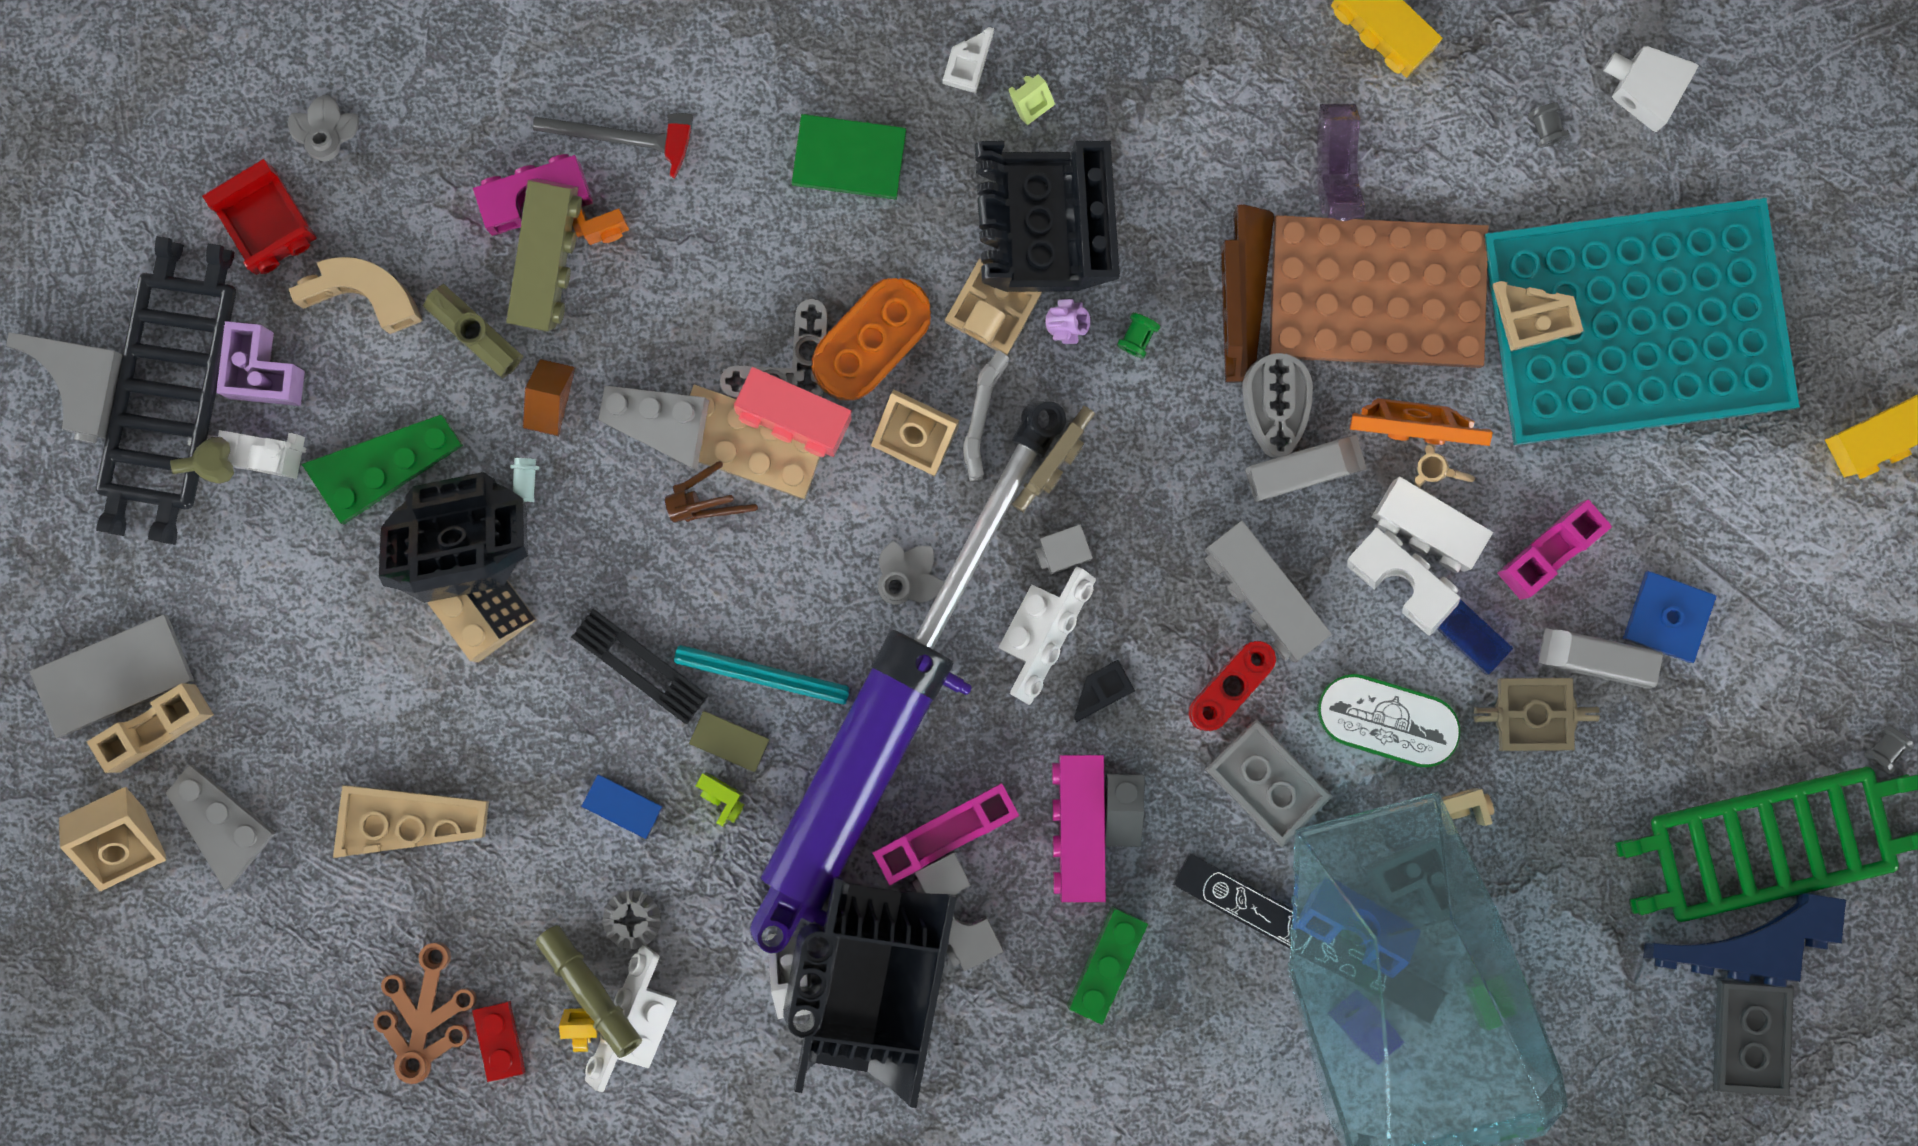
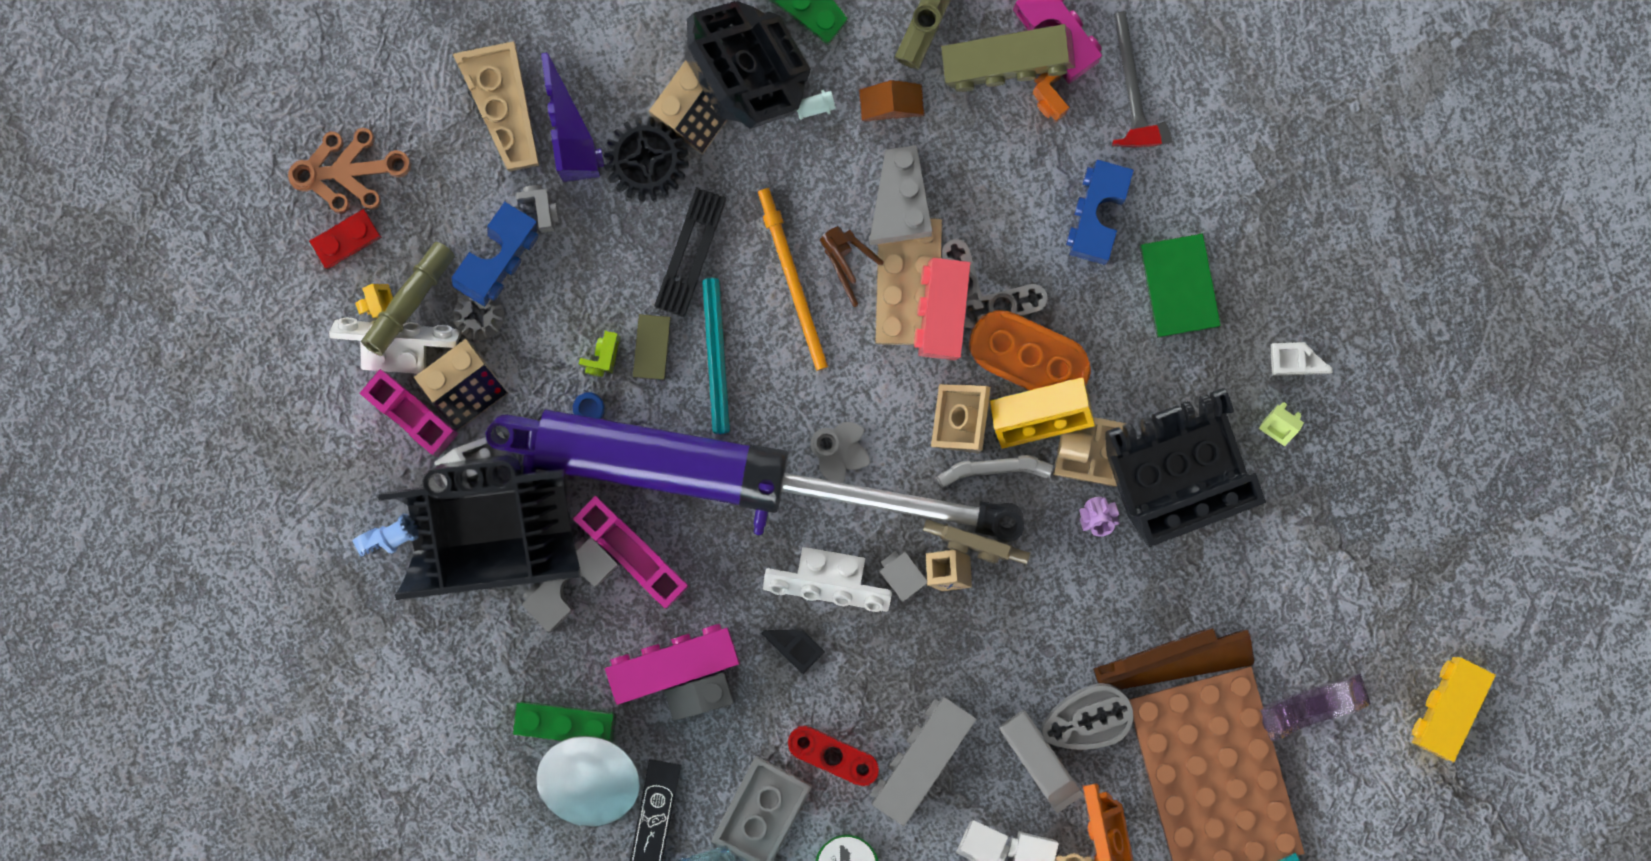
camera: 75 degrees right, 0 degrees up
blue tile [581,774,664,839] -> none
green bush [1117,312,1160,359] -> none
none -> light blue connector [352,513,419,556]
none -> dark pink arch [359,369,459,458]
none -> slope [414,339,508,431]
none -> blue arch [451,201,539,307]
none -> light grey bracket [515,185,559,233]
none -> sticker [536,736,639,826]
none -> dark purple wedge [541,52,605,183]
none -> blue tile [573,392,605,419]
none -> black gear [604,117,689,203]
none -> light orange bar [758,188,828,371]
none -> tan brick [926,550,972,591]
none -> yellow brick [990,378,1095,449]
none -> blue arch [1066,159,1134,265]

